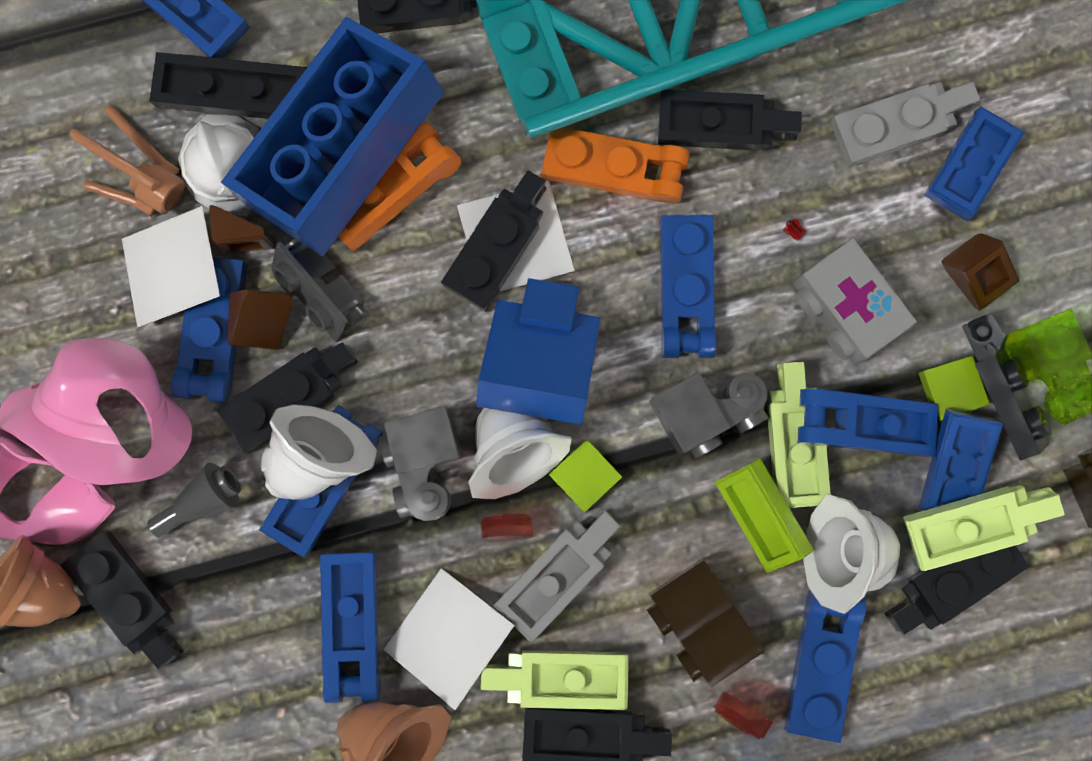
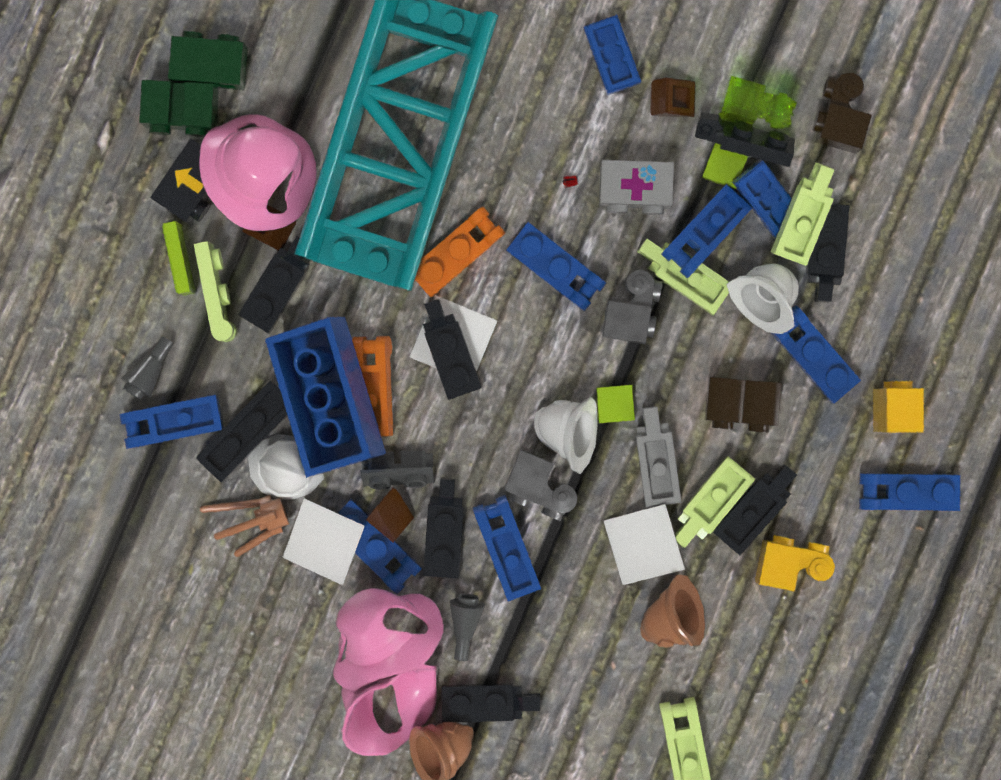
camera: 55 degrees left, 5 degrees up
reddish brown slope [209,205,276,253] -> none
white piece [261,405,377,500] -> none
blue plate [320,552,381,703] -> none
blue piece [476,278,600,425] -> none
clear red tile [480,514,534,542] -> none
black hinge [657,90,802,151] -> none
clear red tile [713,691,773,740] -> none
lime tile [715,458,814,573] -> none
light grey hinge [830,82,981,168] -> none

